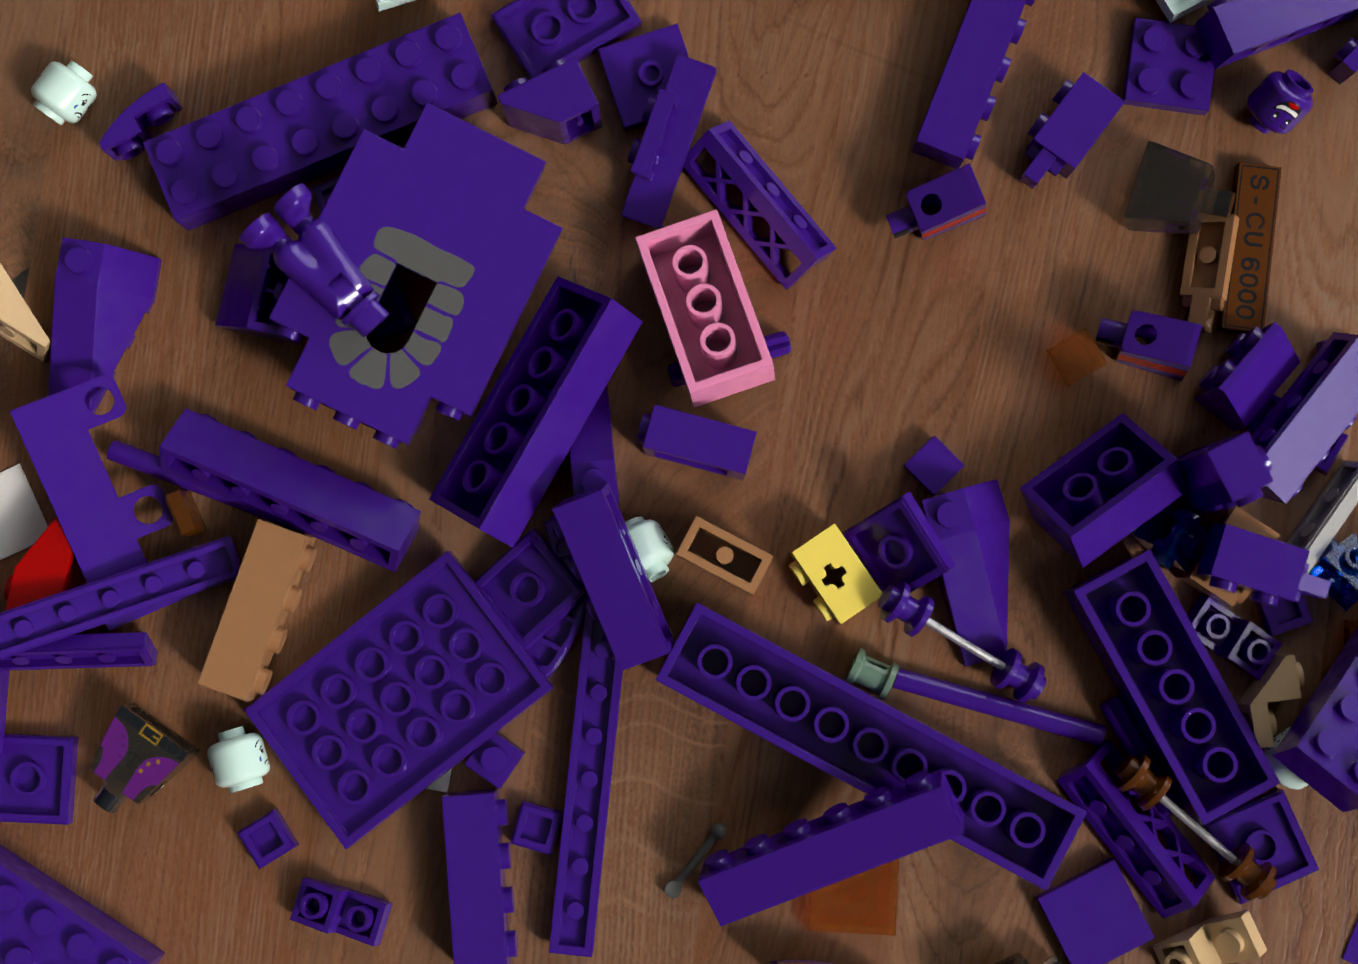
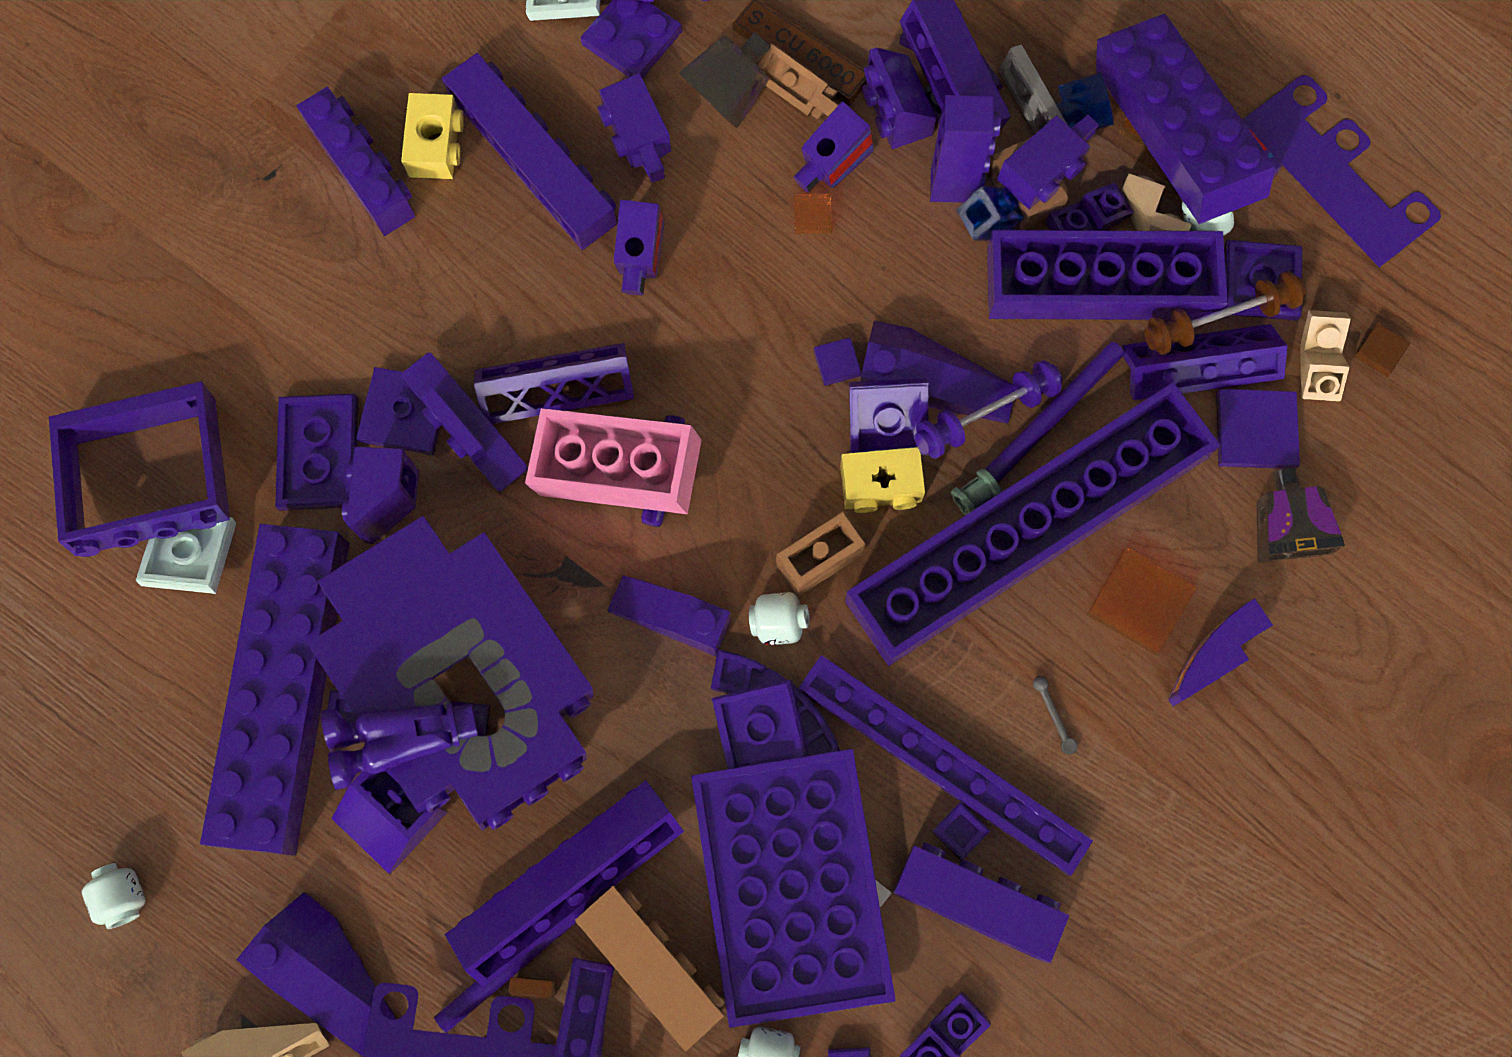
camera: 60 degrees left, 10 degrees down
dark purple slope [99,83,183,161] -> none
dark purple brick [429,276,643,547] -> none
dark purple plate [464,732,526,789] -> none
dark purple brick [552,483,675,671] -> none
dark purple window [637,404,757,481] -> none
dark purple brick [698,769,964,926] -> none
dark purple brick [1020,413,1188,568] -> none
dark purple axle [1101,695,1182,816] -> none
dark purple plate [1255,594,1313,636] -> none

